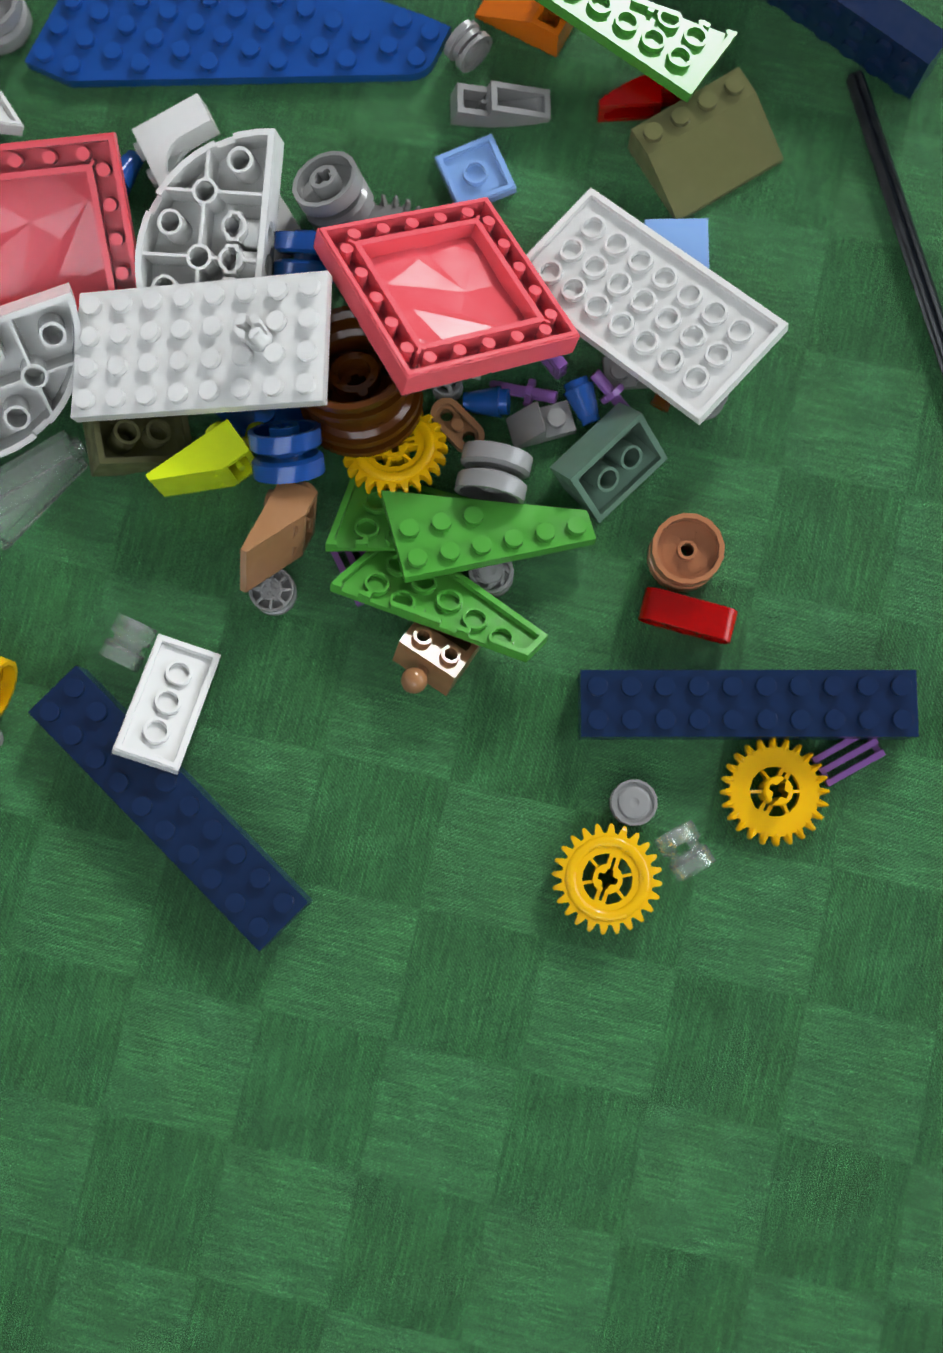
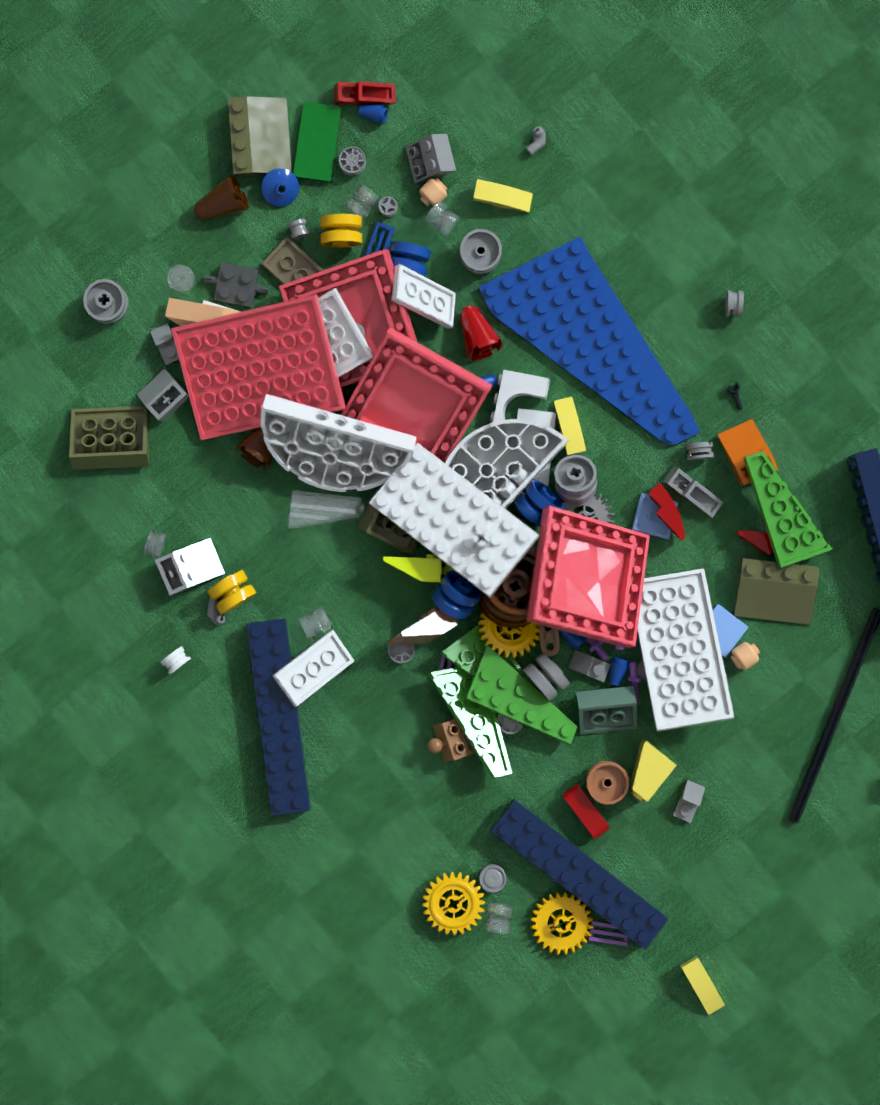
camera: 30 degrees right, 5 degrees up
none -> red cone [460,305,503,361]
none -> light yellow slope [553,397,586,456]
none -> light yellow slope [629,739,677,802]
none -> red slope [647,482,686,541]
none -> light grey slope [672,780,705,823]
none -> light nougat head [730,642,760,670]

